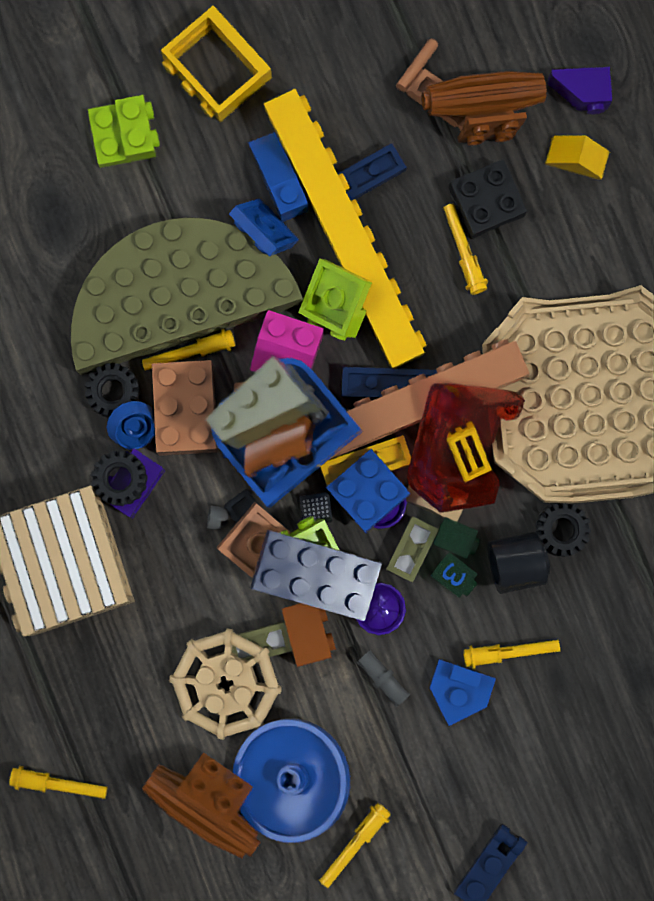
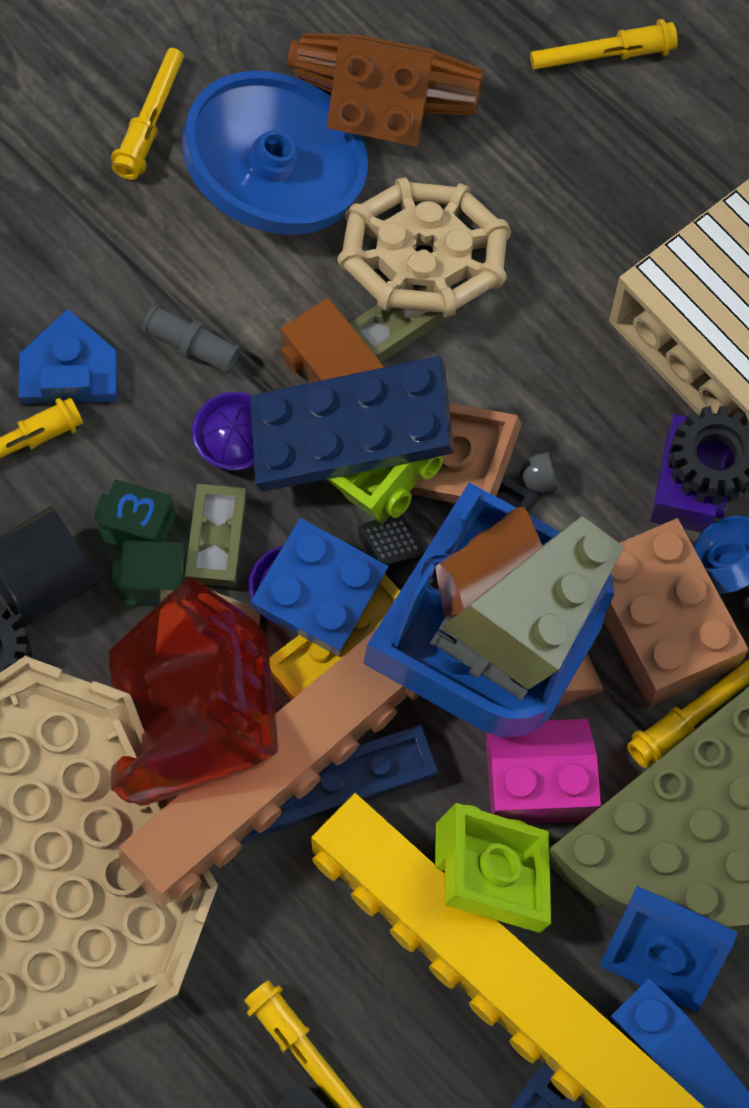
camera: 160 degrees right, 15 degrees down
yellow tile [444,421,492,482] -> none

